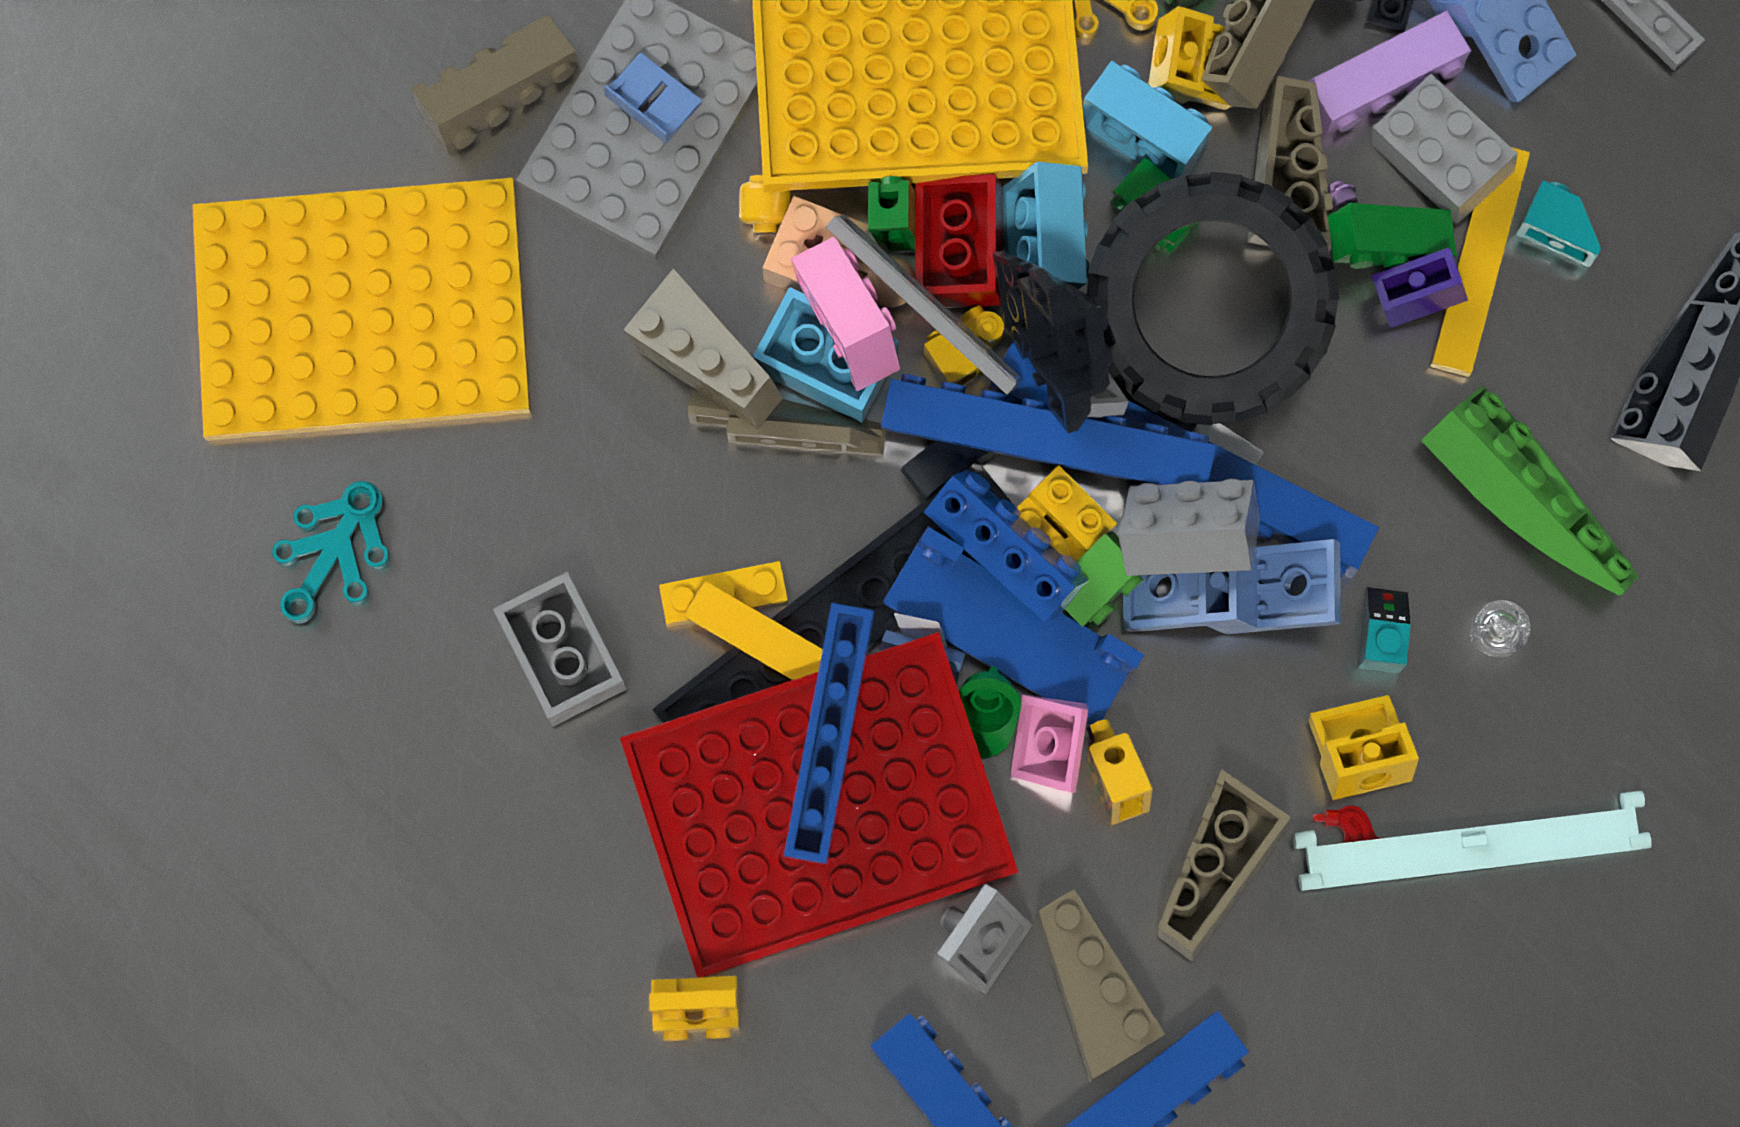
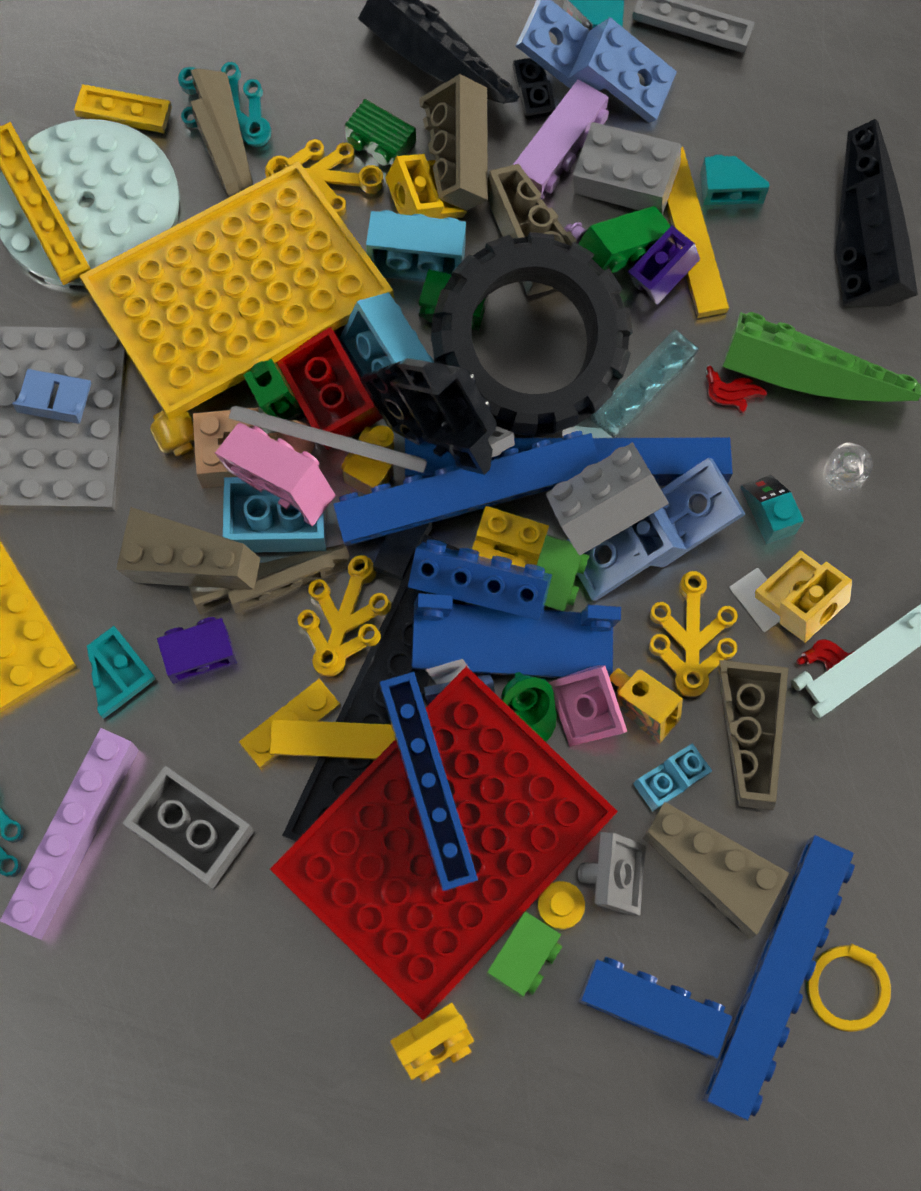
camera: 30 degrees left, 5 degrees down
none -> lavender brick [0,728,139,940]
none -> teal wing [87,626,156,719]
none -> dark purple brick [157,617,237,684]
none -> yellow plant [297,555,391,677]
none -> bright green brick [486,911,562,998]
none -> yellow piece [536,881,585,931]
none -> clear light blue plate [591,329,699,438]
none -> medium azure slope [633,743,712,812]
none -> yellow plant [649,571,738,697]
none -> red piece [706,365,767,413]
none -> white sticker [729,568,780,632]

